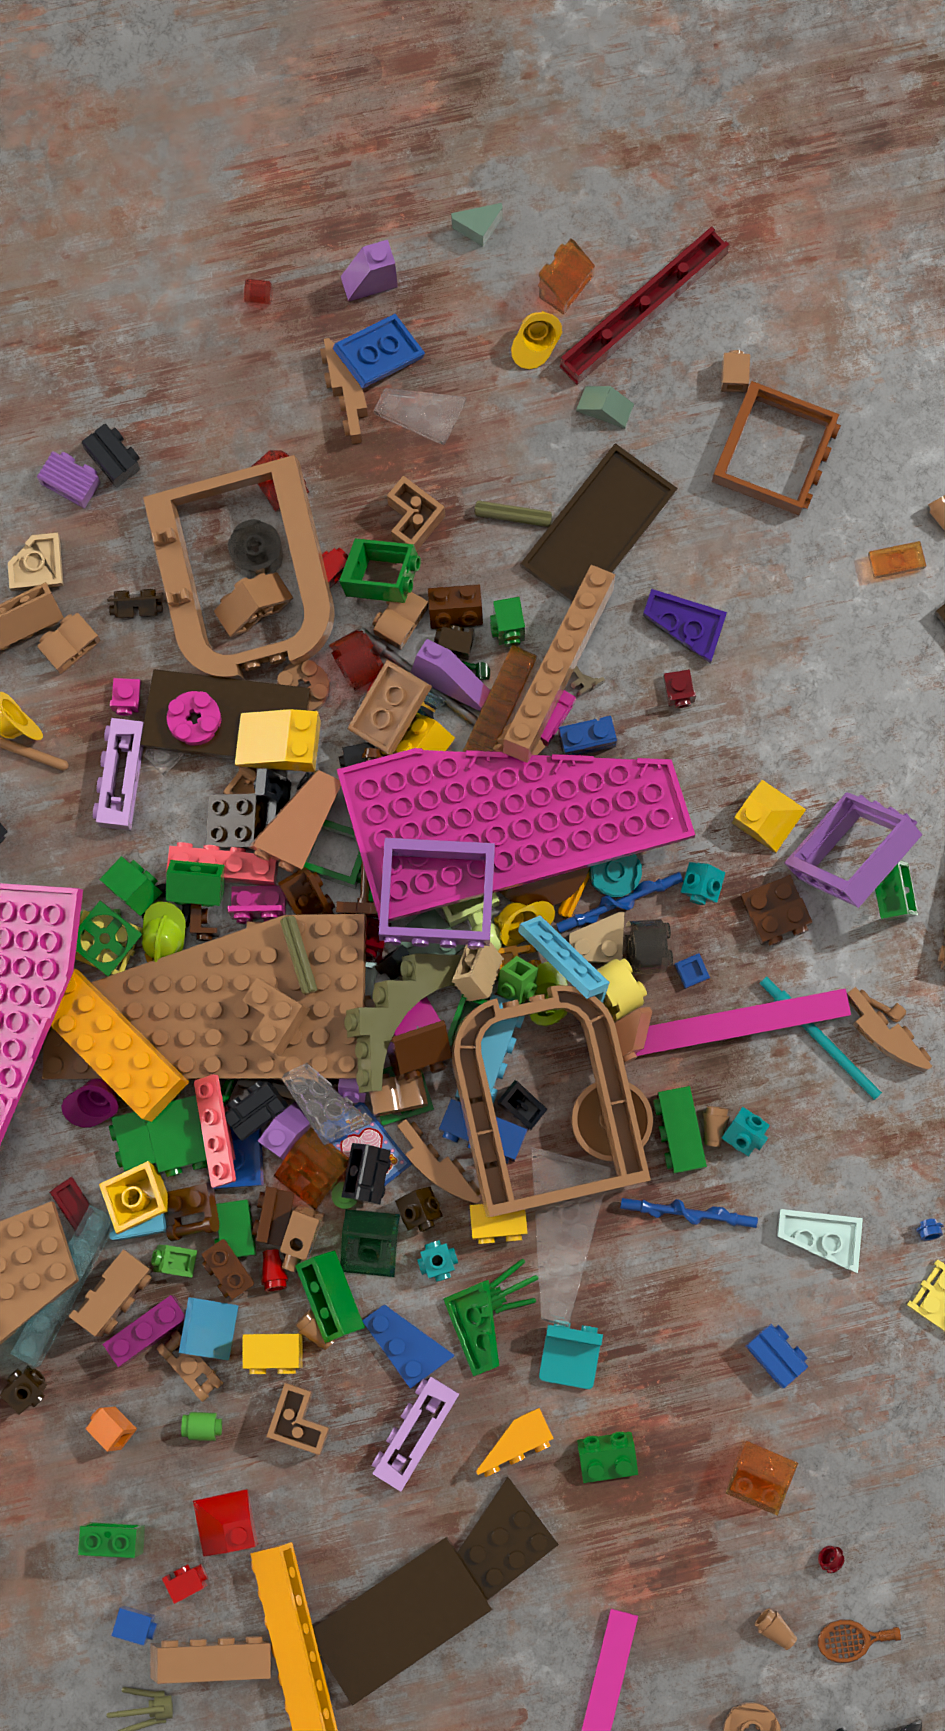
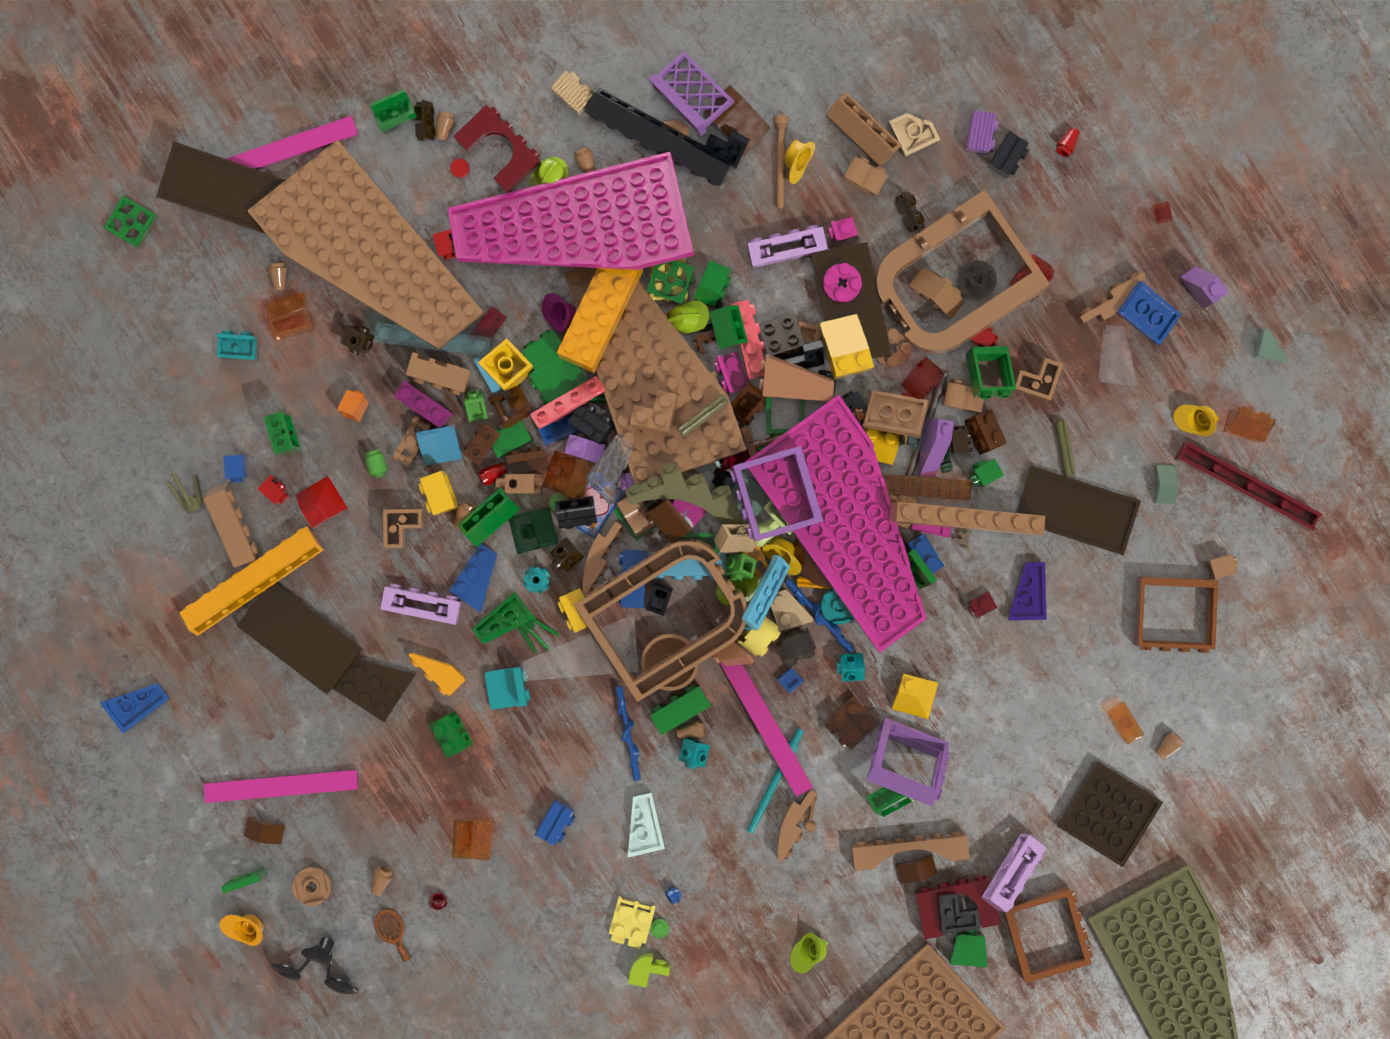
camera: 70 degrees right, 10 degrees up
none -> green piece [906,549,937,589]
none -> red cone [1056,127,1080,157]

